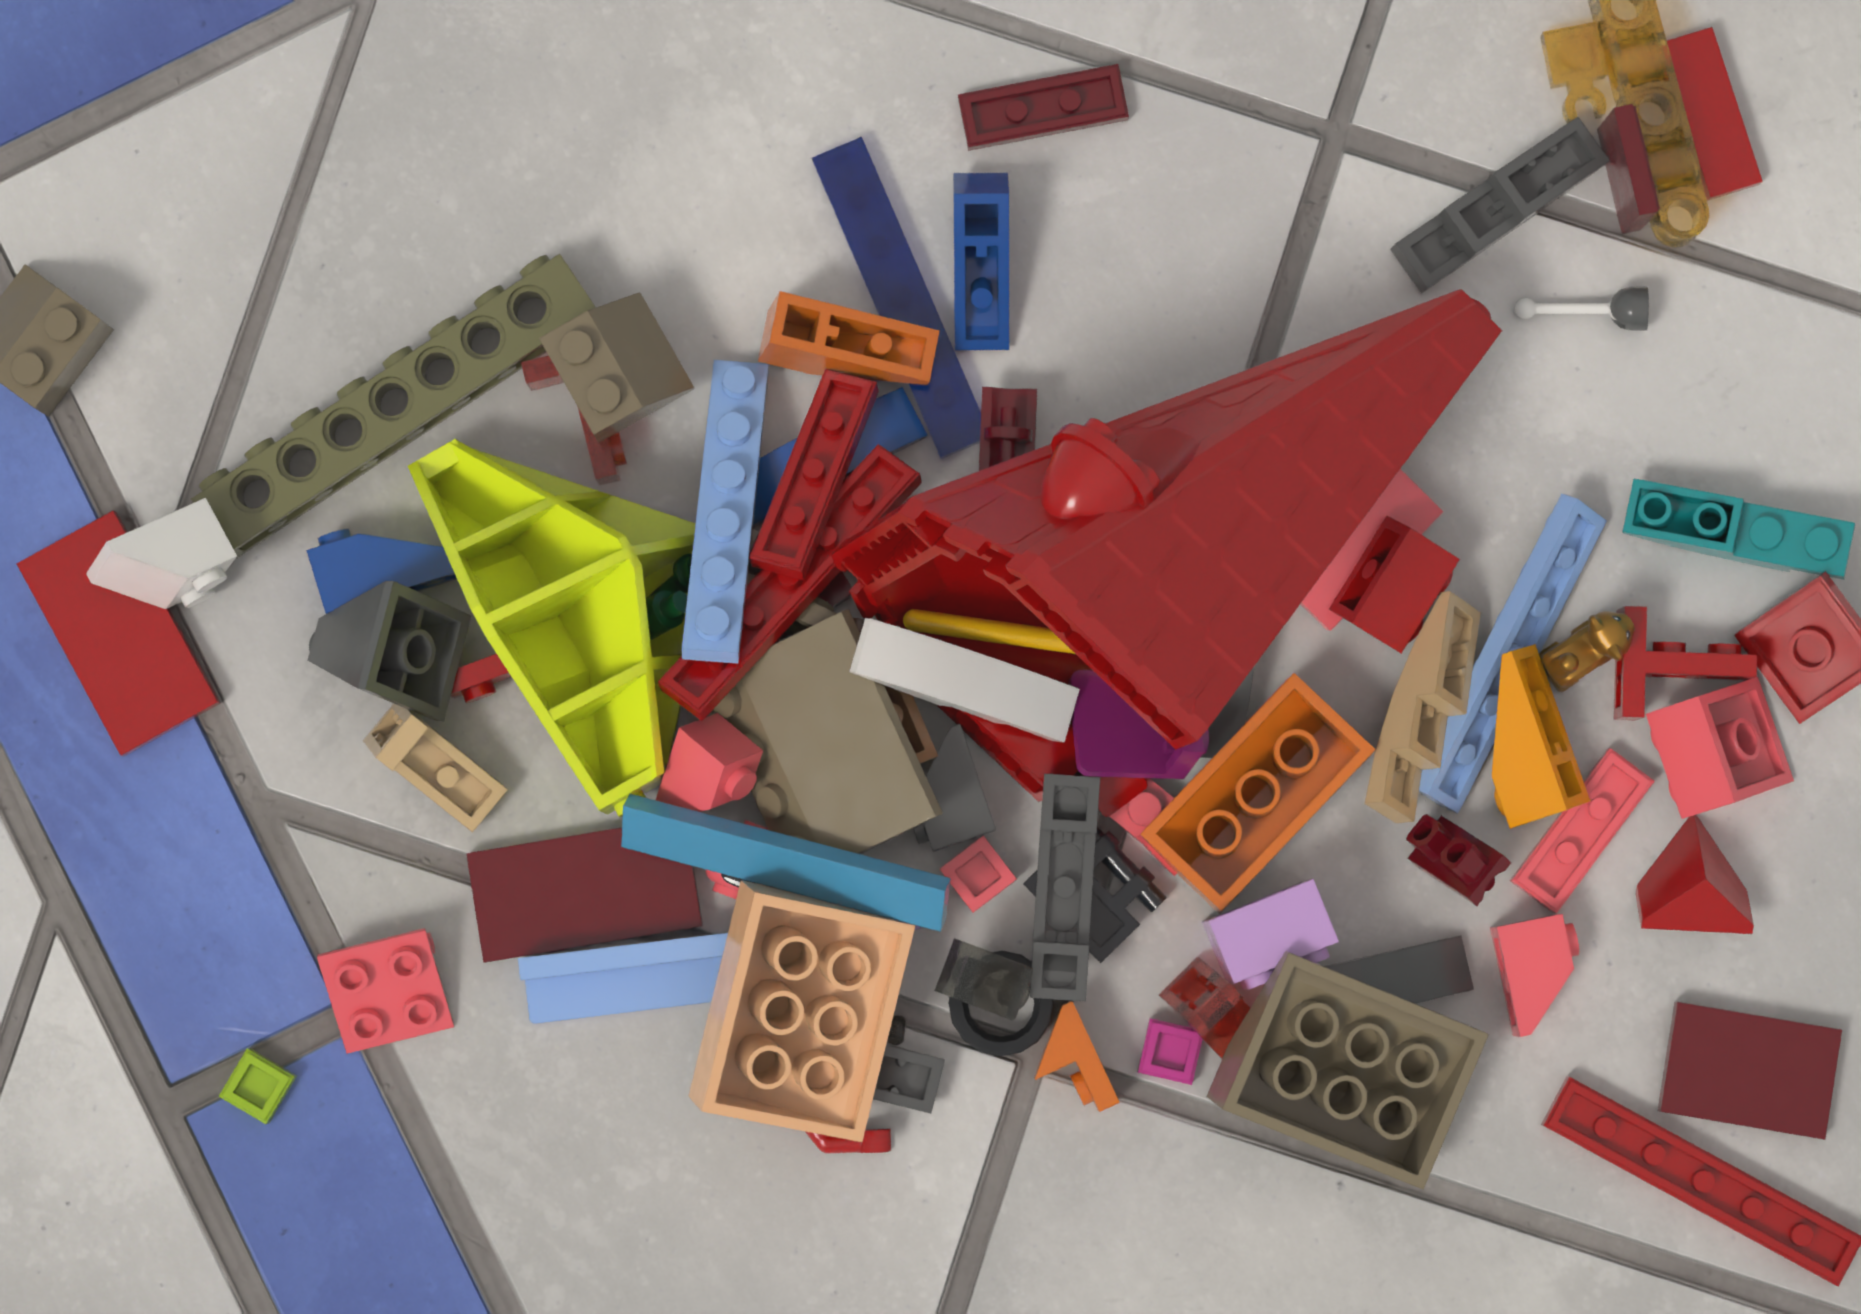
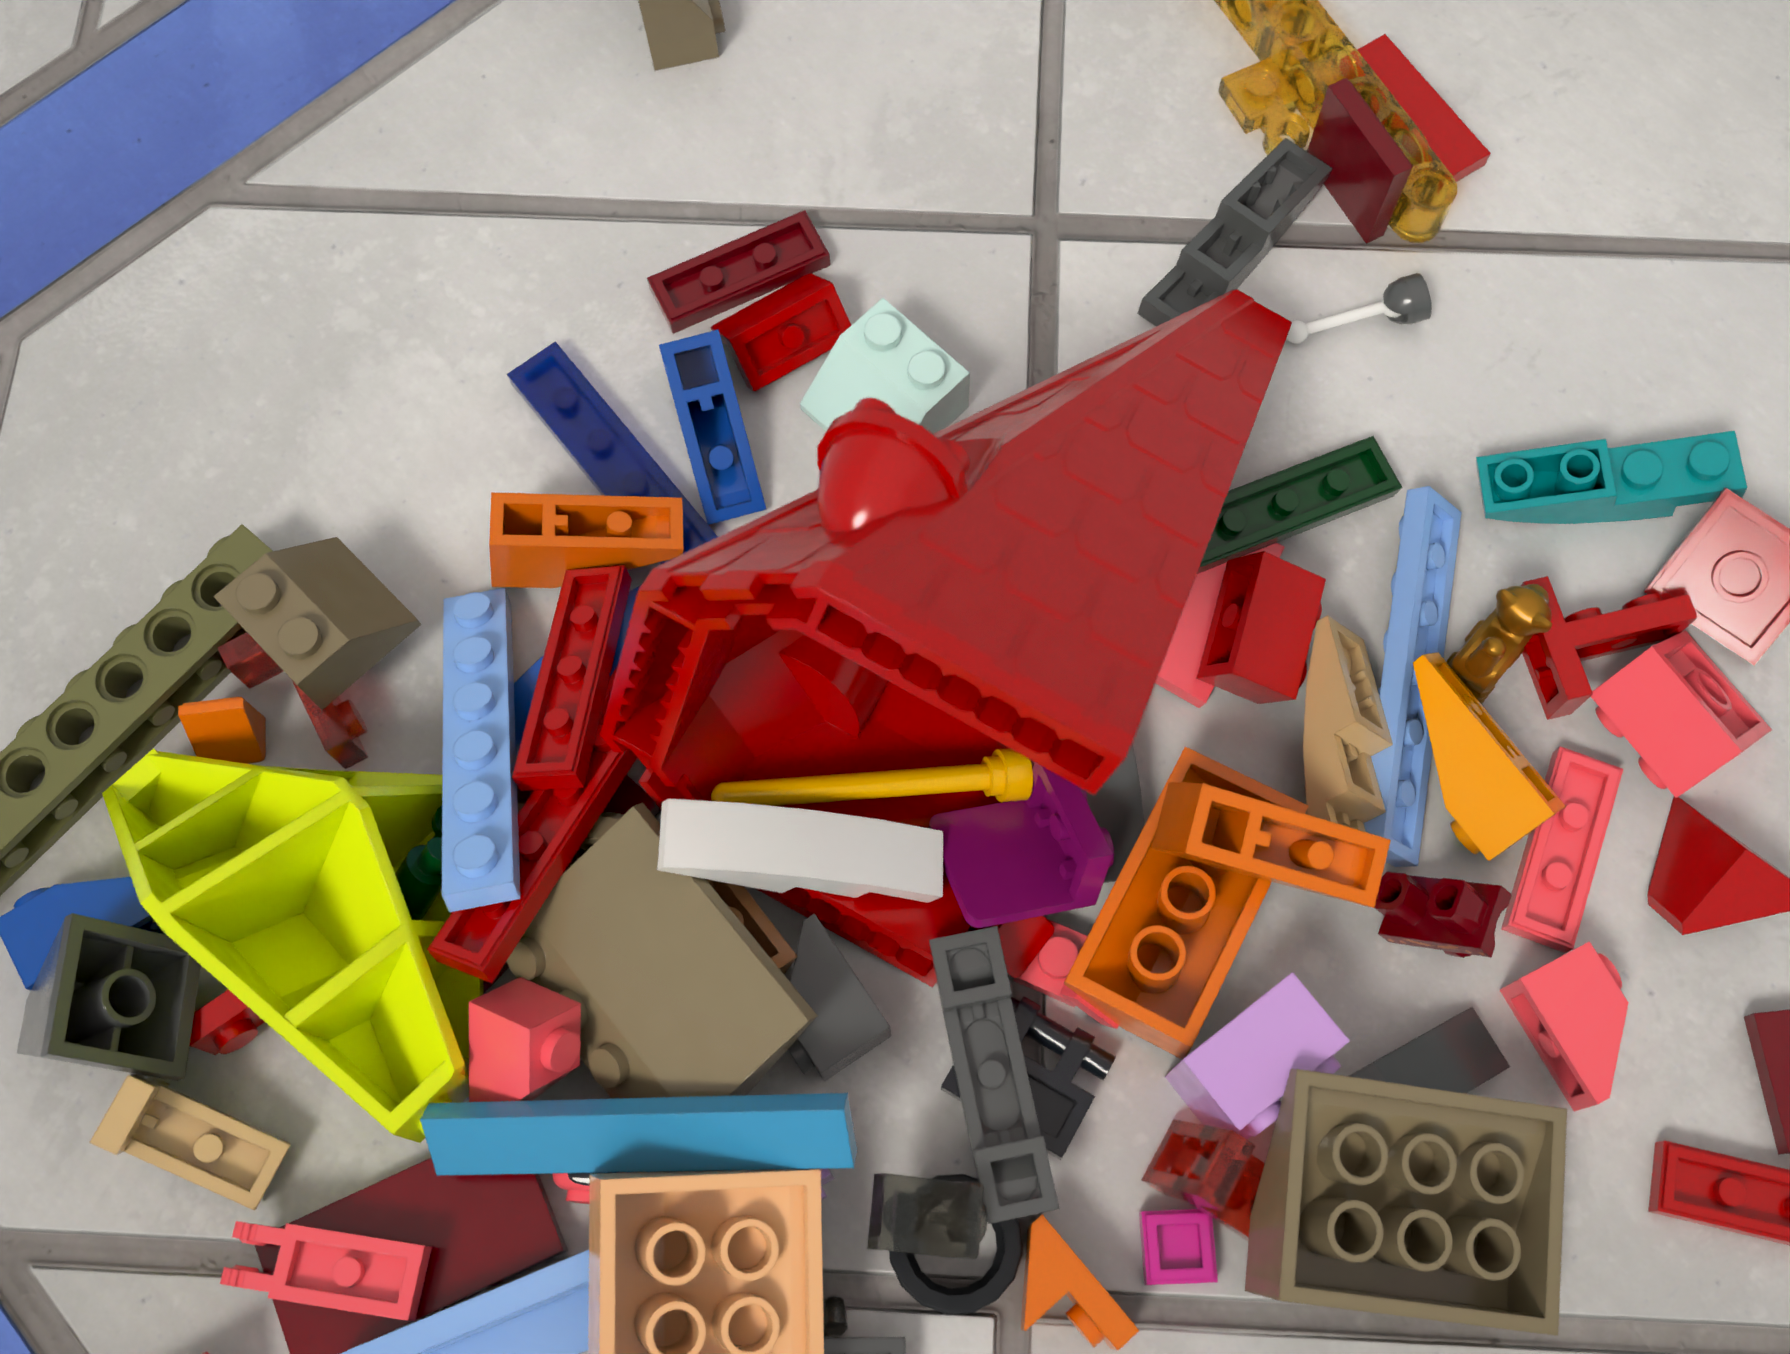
camera: 15 degrees left, 15 degrees down
coral plate [939,835,1017,913] -> none
none -> orange slope [178,697,266,764]
none -> coral hinge [220,1221,432,1321]
none -> red panel [710,273,851,392]
none -> light aqua slope [800,298,970,434]
none -> orange slope [1152,782,1391,908]
none -> dark green tile [1197,436,1403,574]

